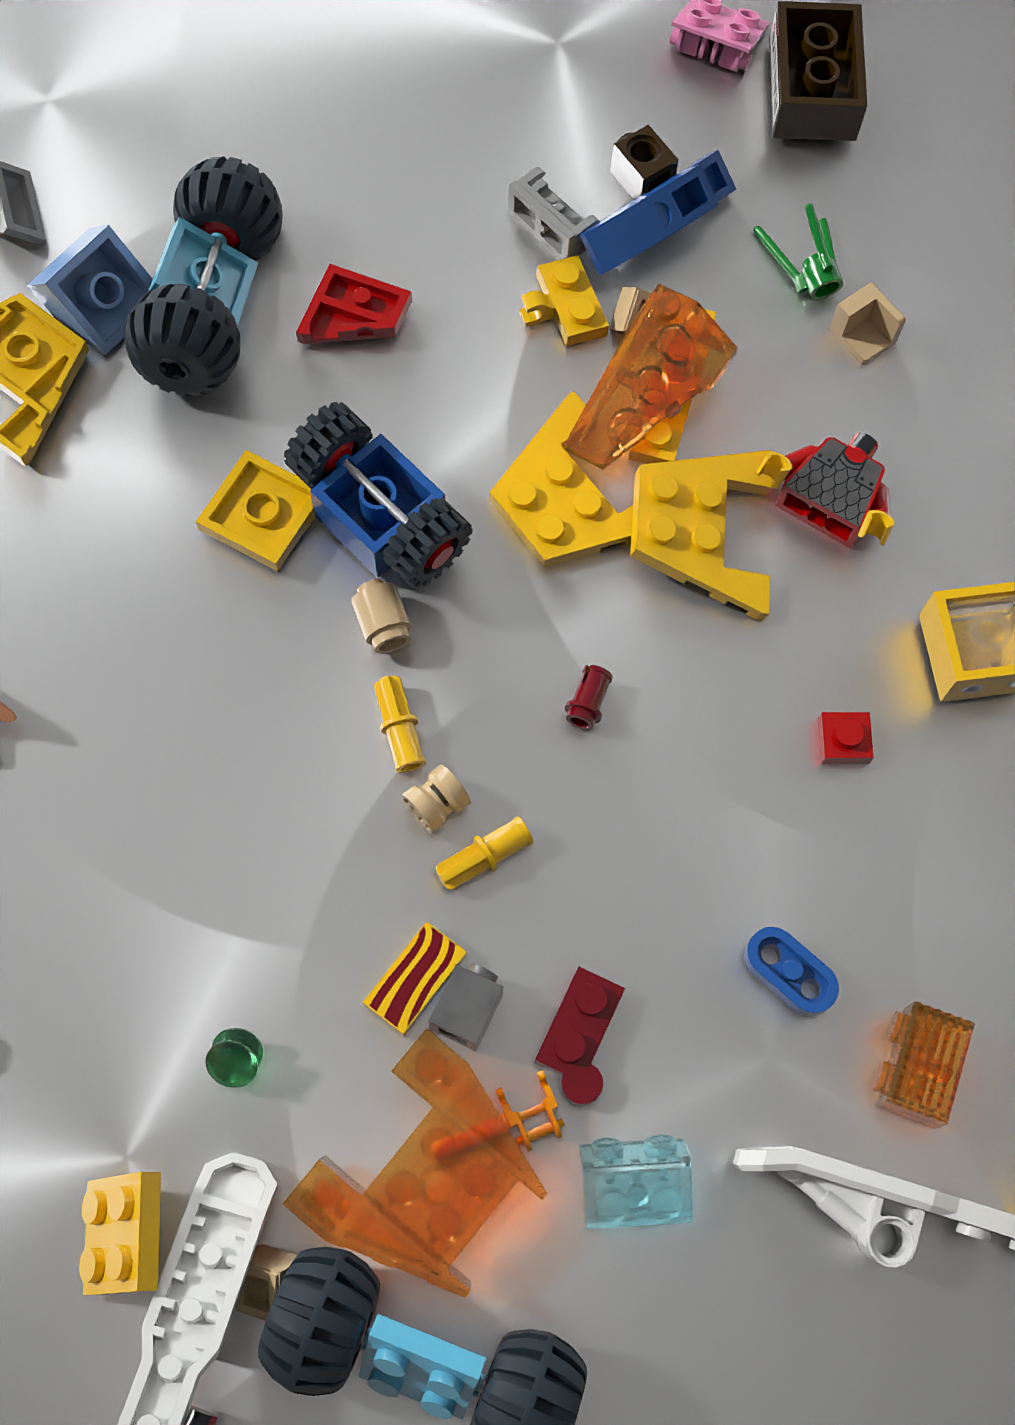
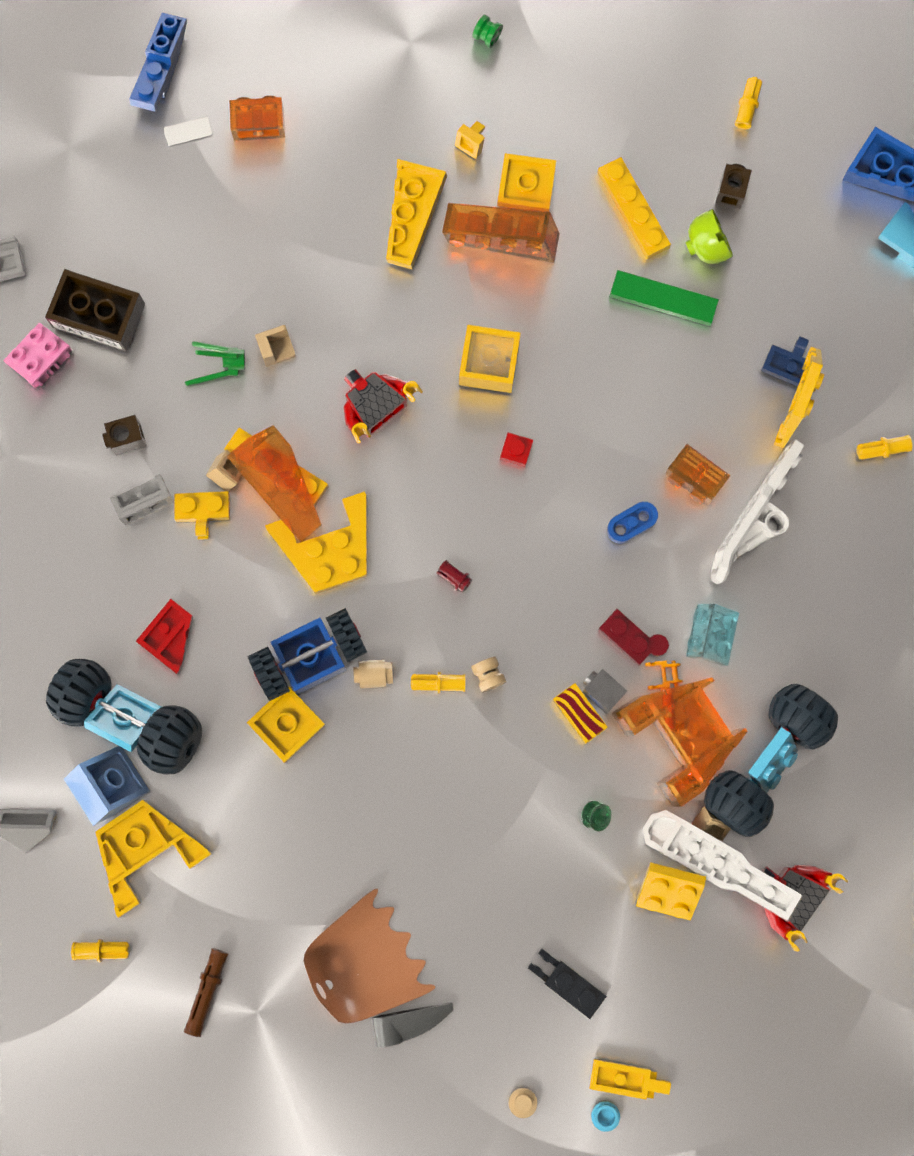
camera: 70 degrees left, 10 degrees up
yellow axle [435,816,534,890] -> none
blue slope [579,150,736,275] -> none
yellow wing [630,450,774,621] -> none

